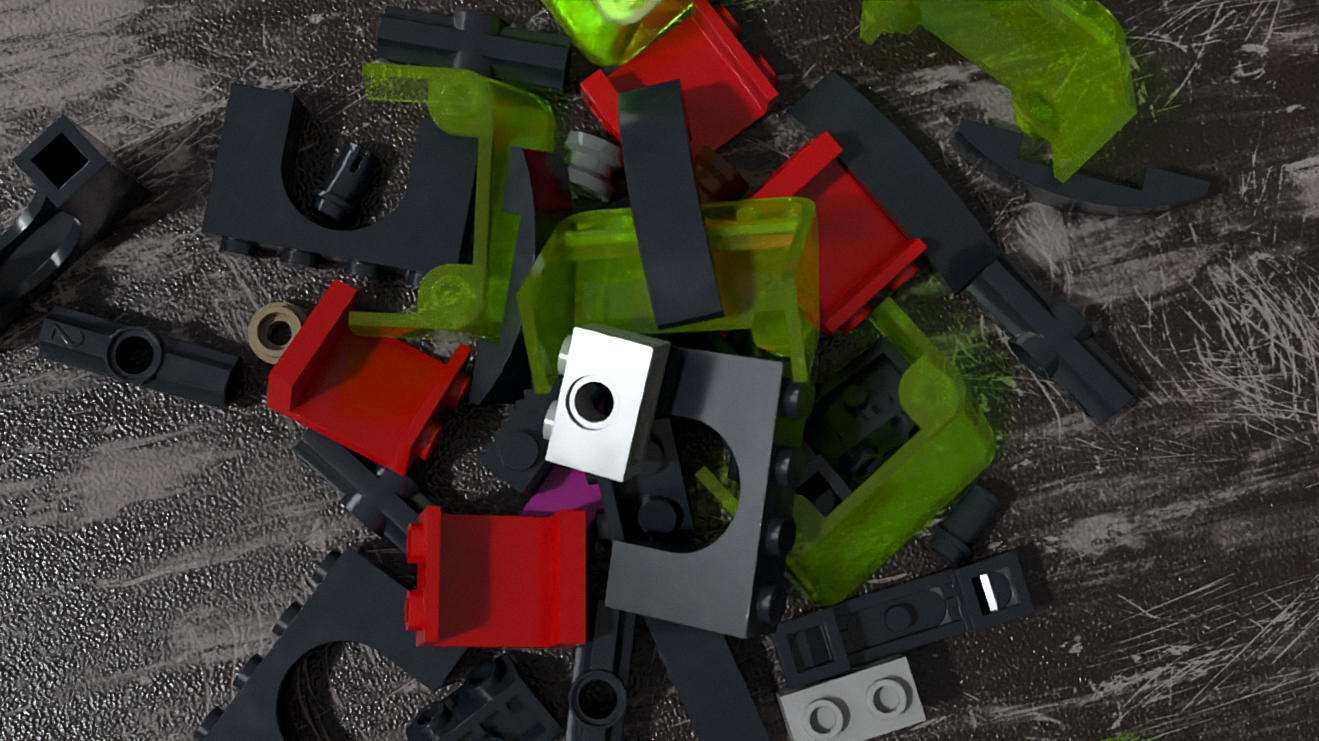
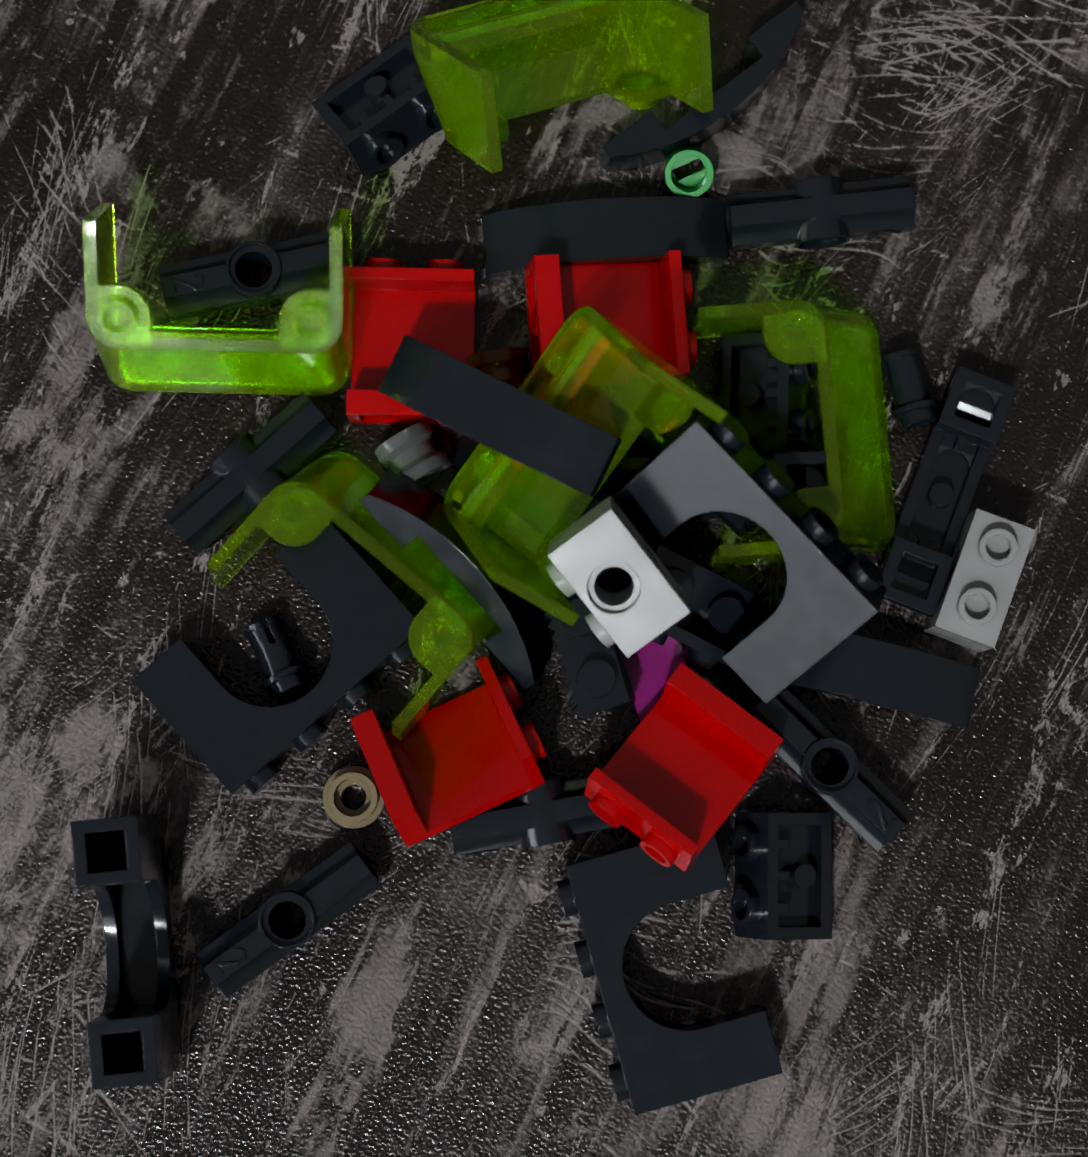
camera: 50 degrees left, 0 degrees up
none -> green hinge [664,145,714,197]

